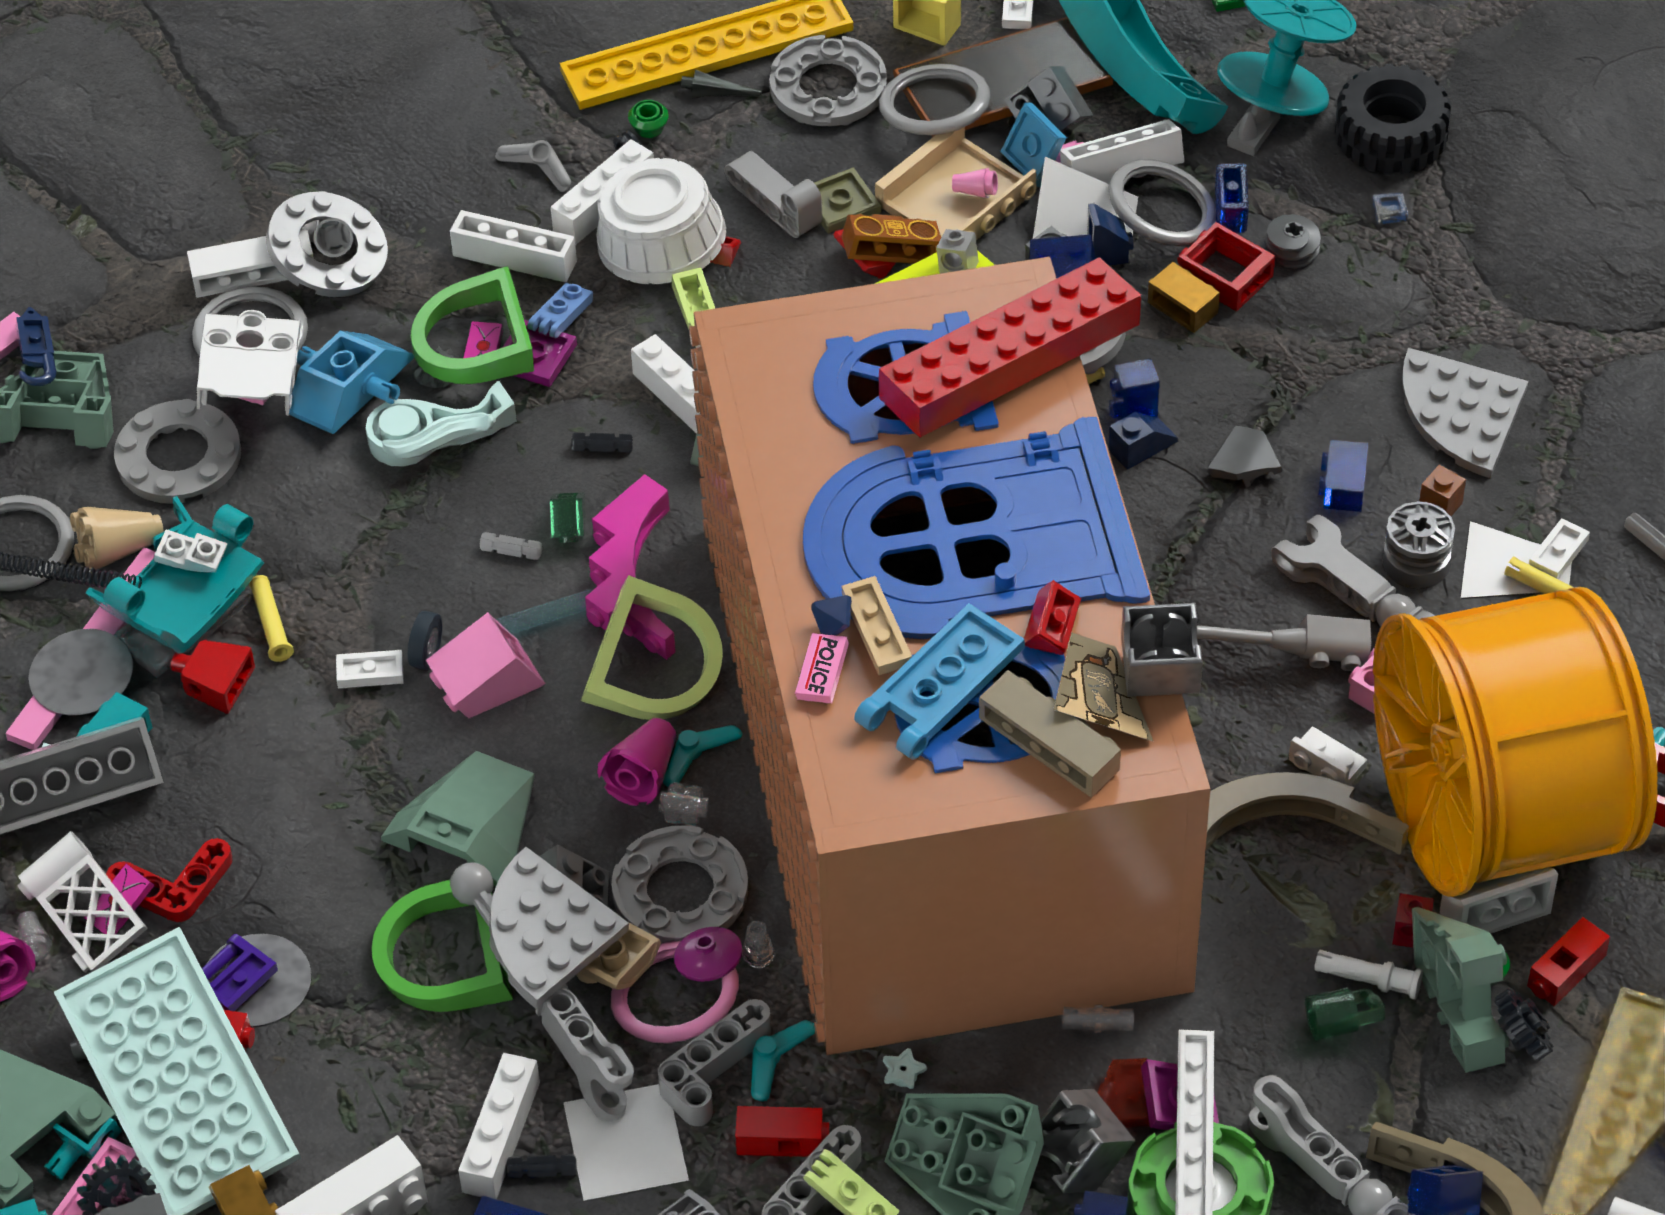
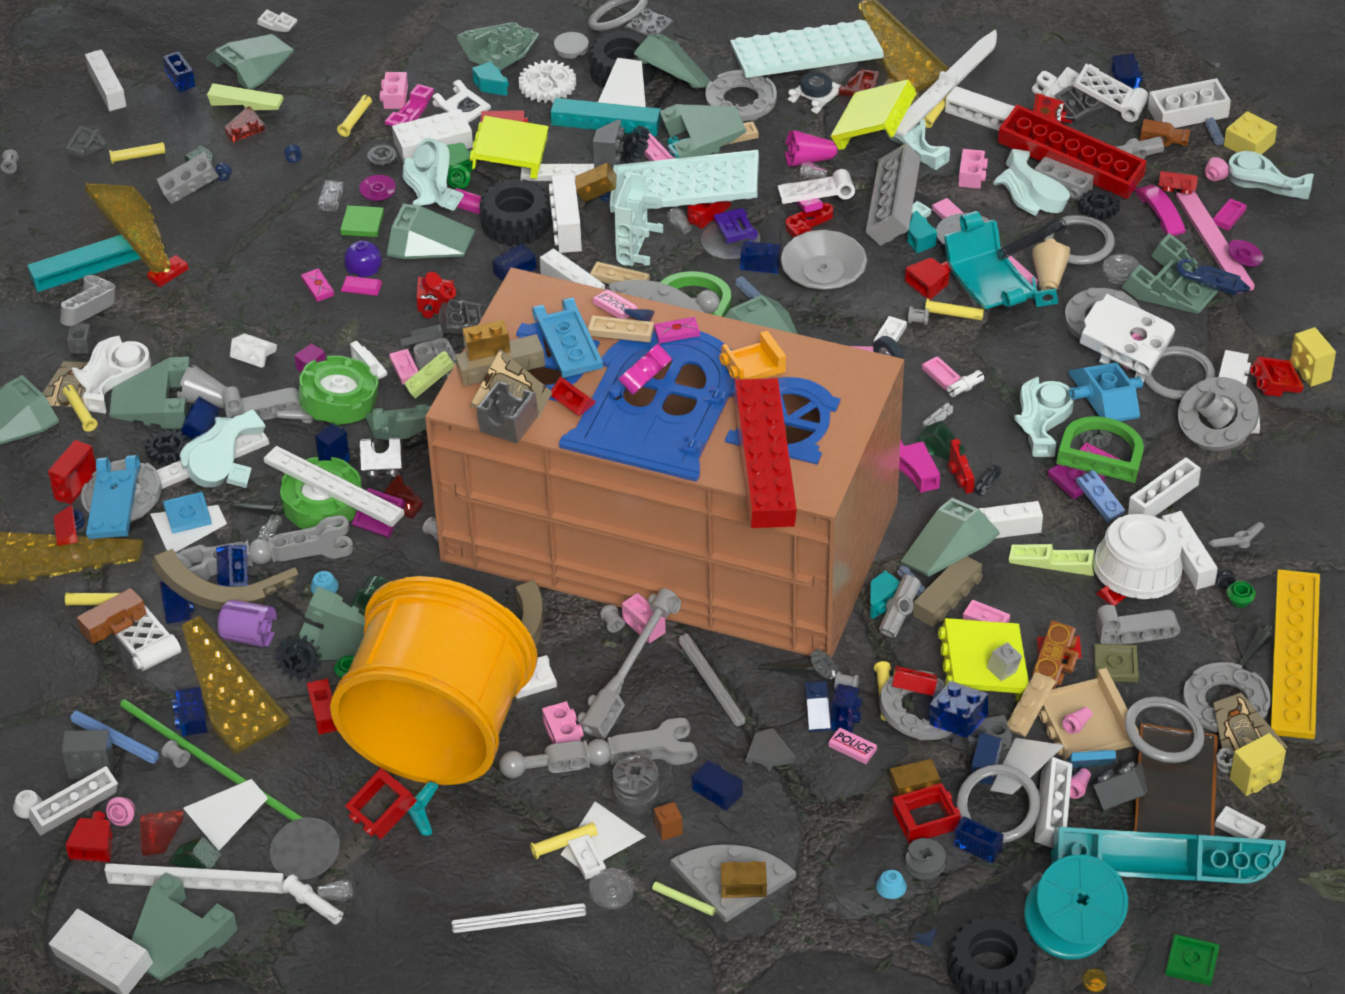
camera: 120 degrees right, 5 degrees down
white slope [154,529,227,572] -> none
none -> medium lavender cylinder [217,600,277,647]
none -> medium azure cone [310,571,339,594]
none -> light grey bush [422,517,438,542]
none -> pearl gold piece [462,320,511,361]
none -> clear plate [589,868,634,909]
none -> tan plate [590,262,650,284]
none -> light aqua piece [615,173,663,266]
none -> dark pink piece [618,344,672,395]
none -> yellowish green bar [652,882,715,916]
none -> dark pink tile [654,317,700,343]
none -> clear cone [667,207,692,234]
none -> light grey axle [679,633,745,727]
none -> light orange panel [719,331,786,379]
none -> pearl gold piece [721,861,767,898]
none -> sand blue axle [735,276,762,299]
none -> clear blue brick [740,241,781,274]
none -> light grey dish [780,230,867,290]
none -> bright pink tile [829,728,877,764]
none -> medium azure cone [876,870,907,899]
none -> light grey bush [908,307,929,325]
none -> bright pink tile [922,356,961,391]
none -> white pin [947,370,984,397]
none -> red wing [947,438,974,494]
none -> tan plate [1007,672,1055,737]
none -> clear yellow tile [1083,969,1107,992]
none -> clear plate [1103,254,1140,284]
none -> dark tan sticker [1213,693,1288,769]
none -> light grey bush [1216,748,1234,774]
none -> red plate [1250,356,1304,396]
none -> light yellow piece [1290,327,1336,387]

